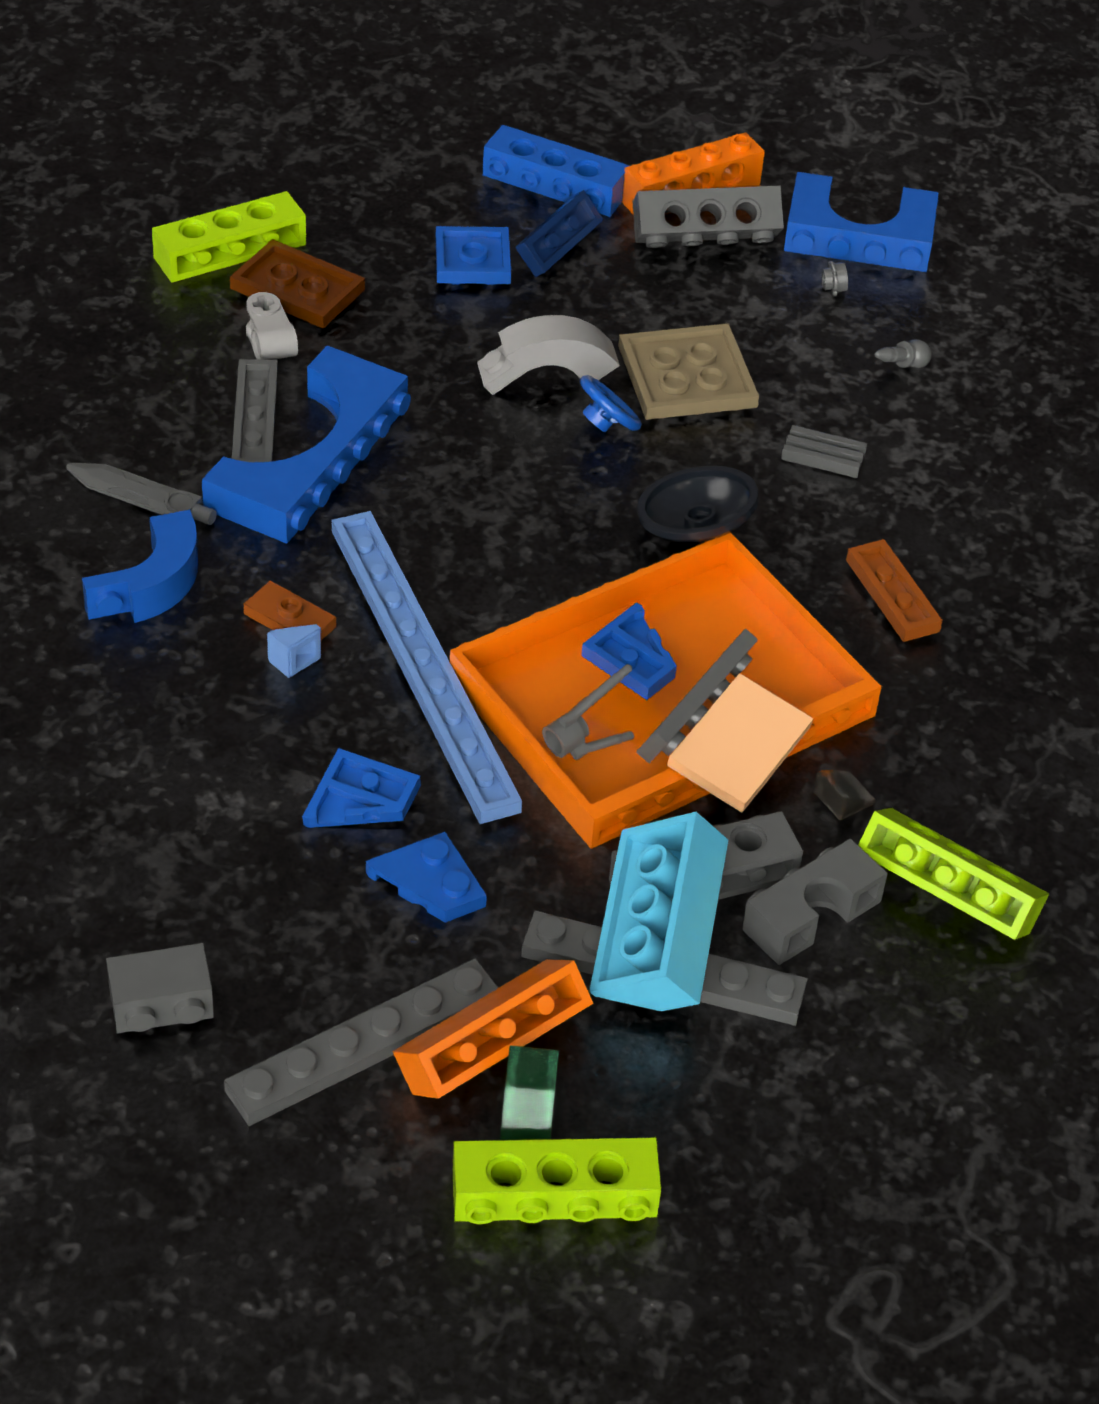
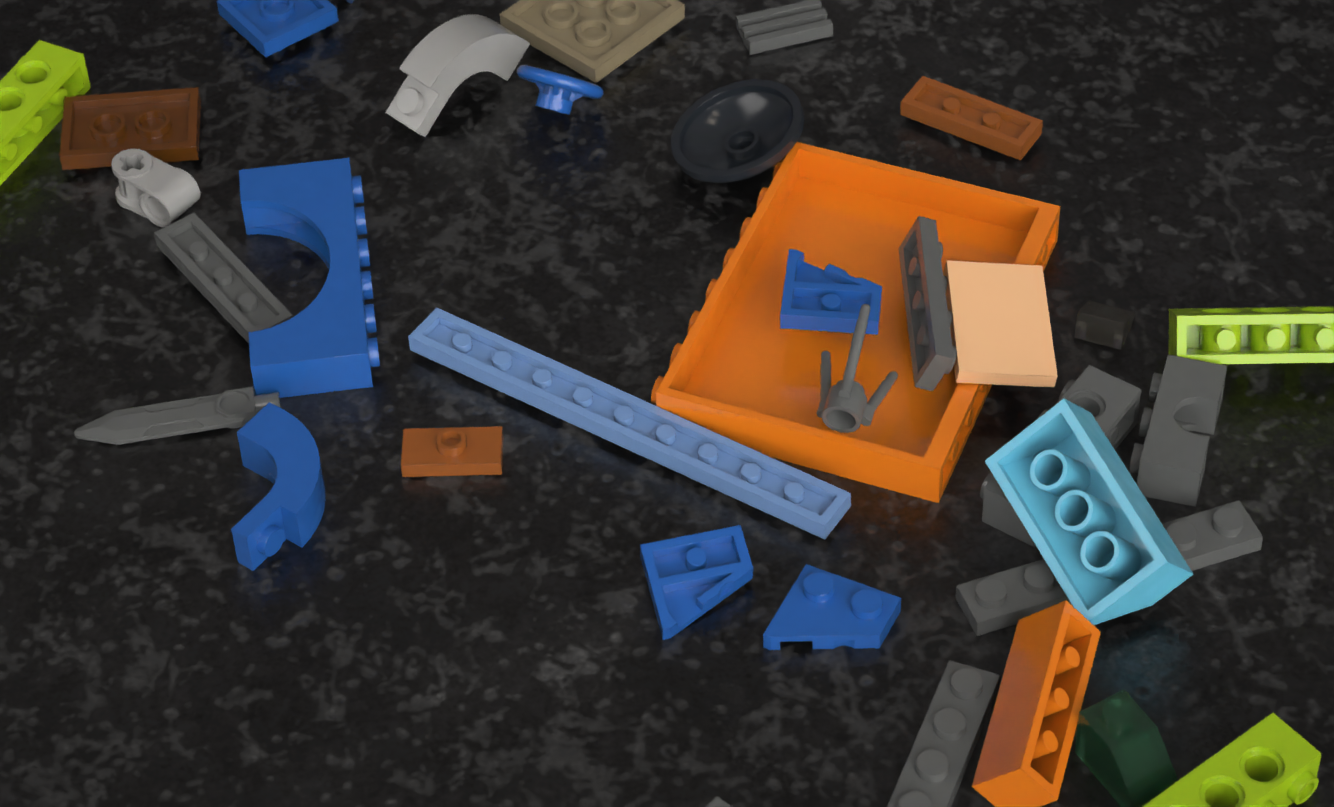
camera: 30 degrees left, 0 degrees up
medium blue slope [267,624,321,678] -> none

